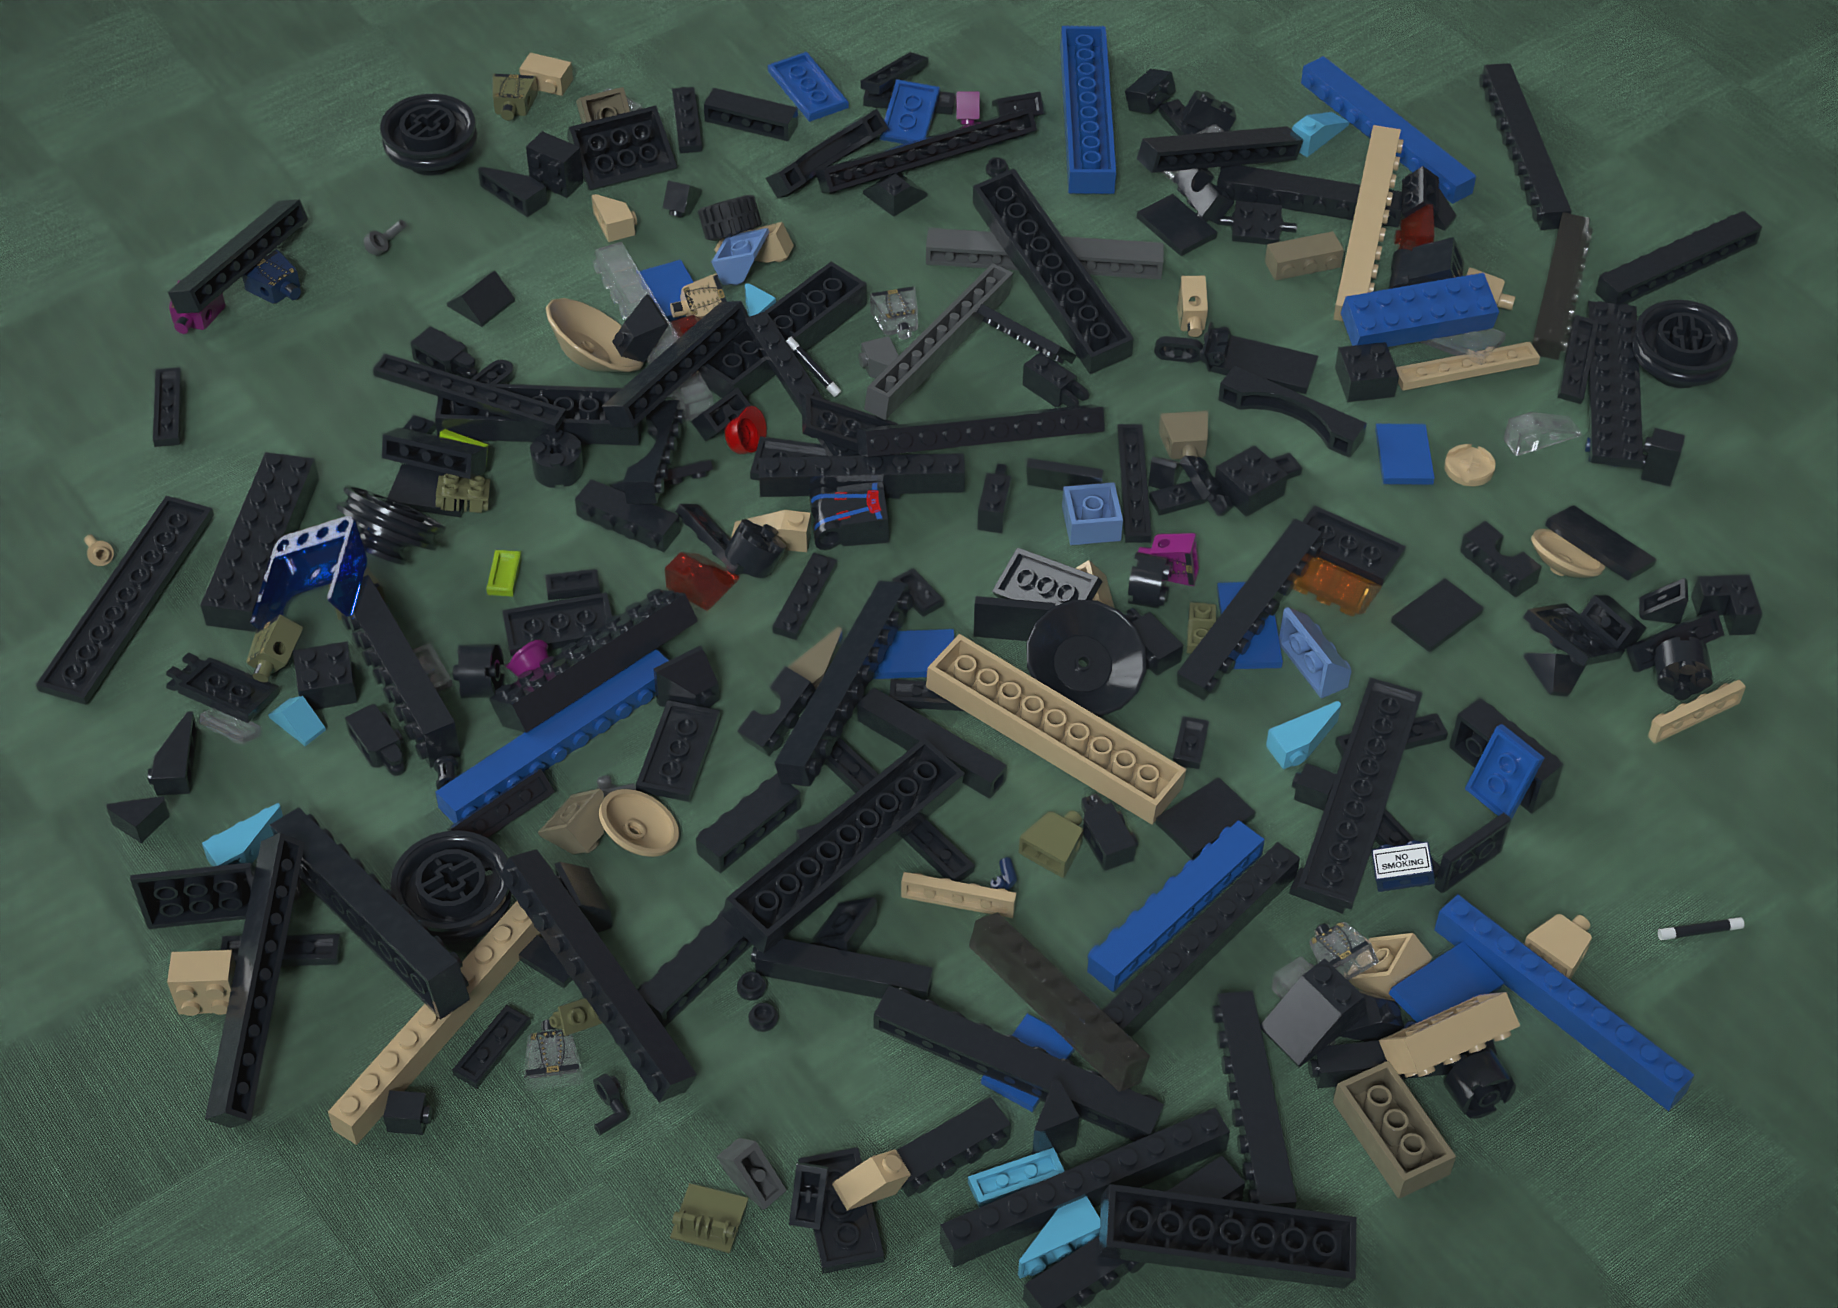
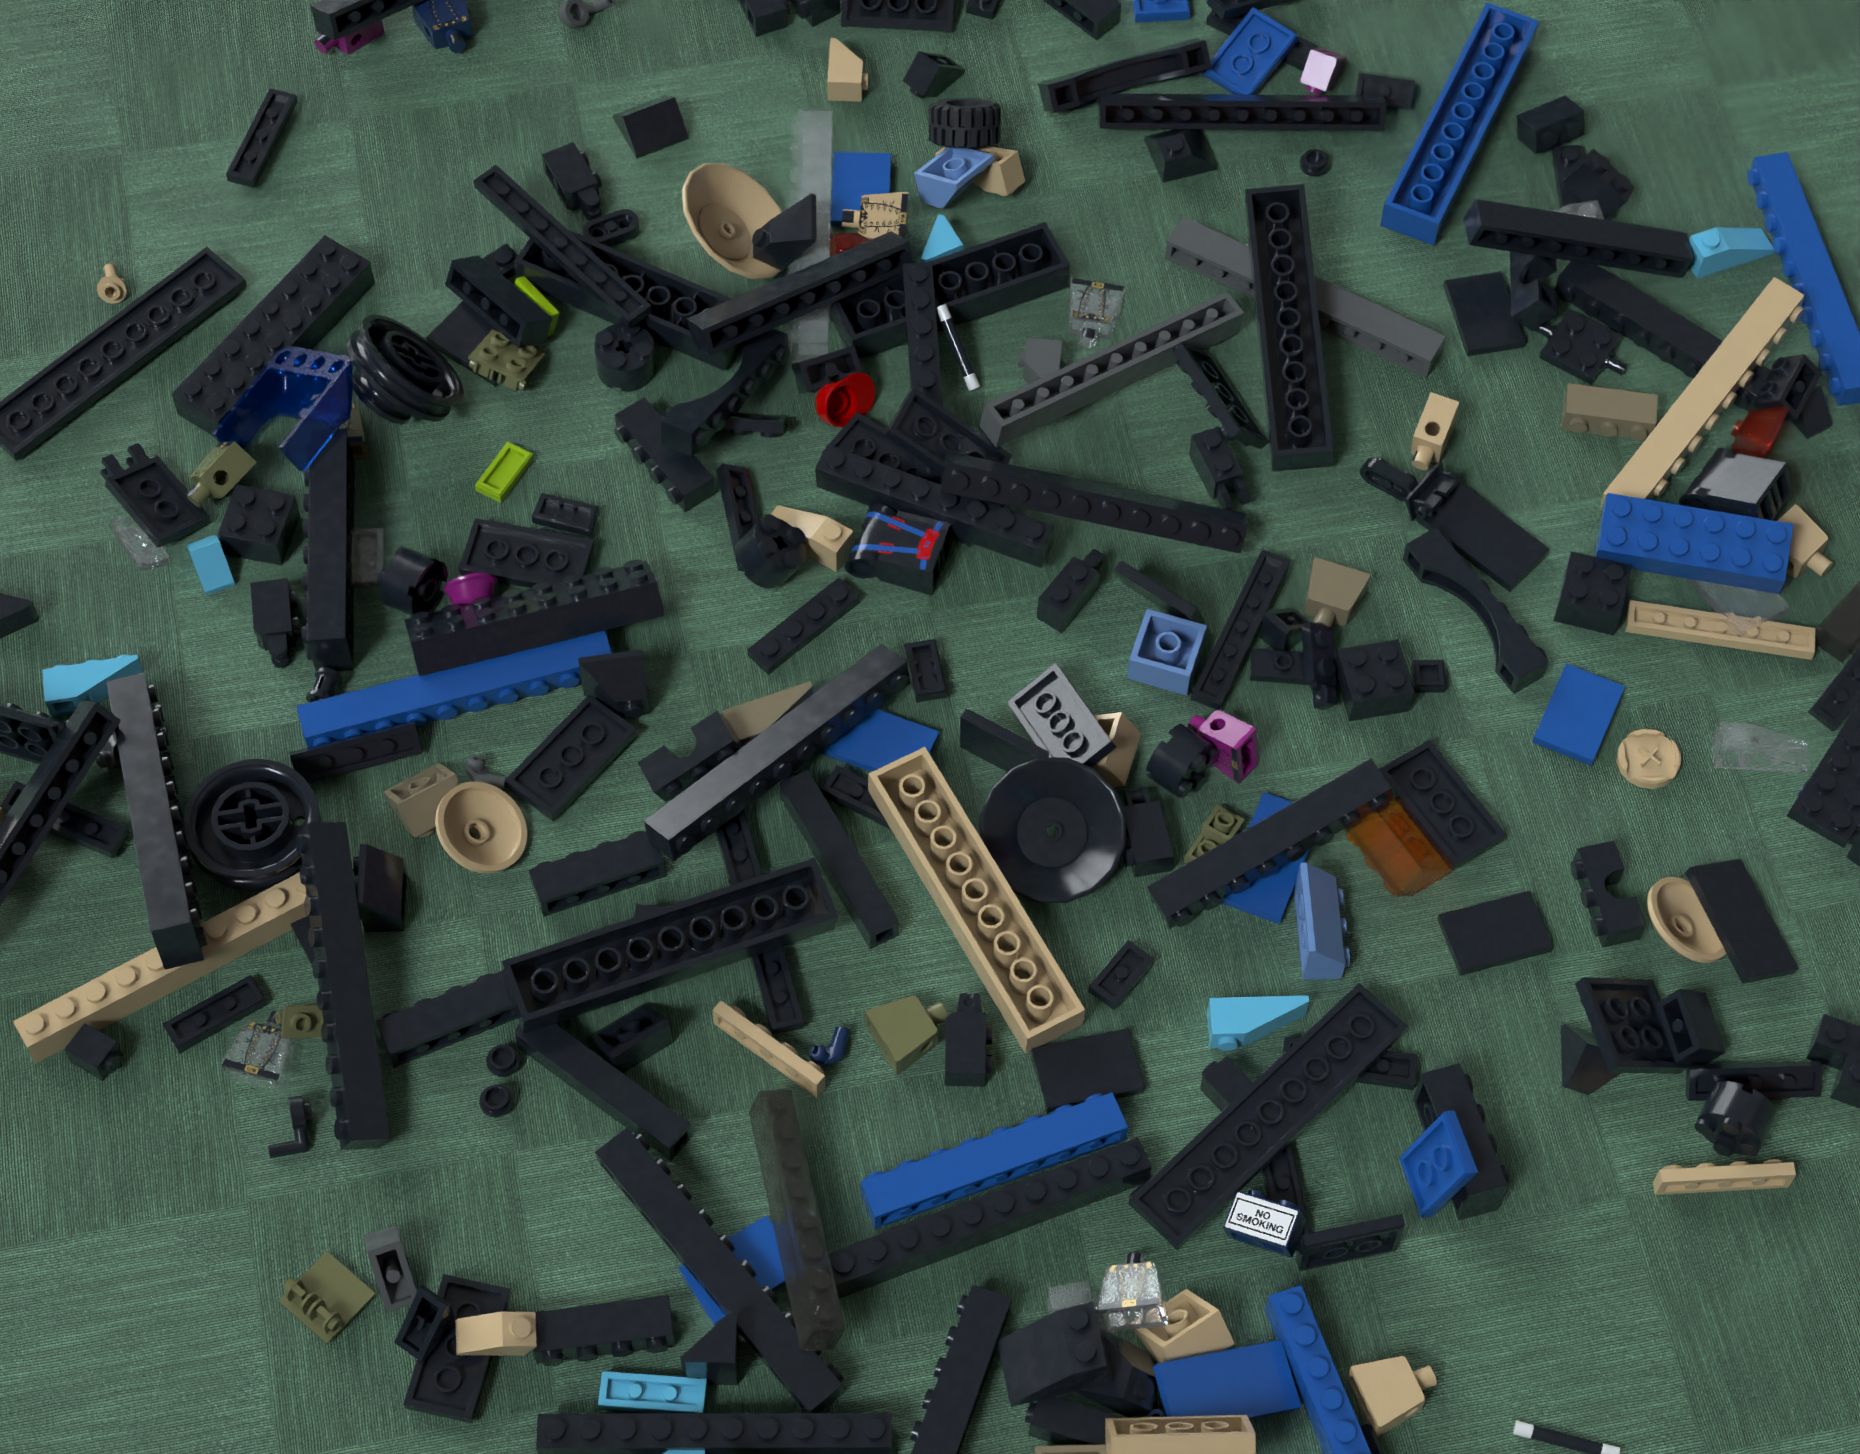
camera: 25 degrees right, 10 degrees up
black slope [148,711,198,796] -> none
clear red slope [664,552,739,612] -> none
black slope [1639,578,1688,624] -> none

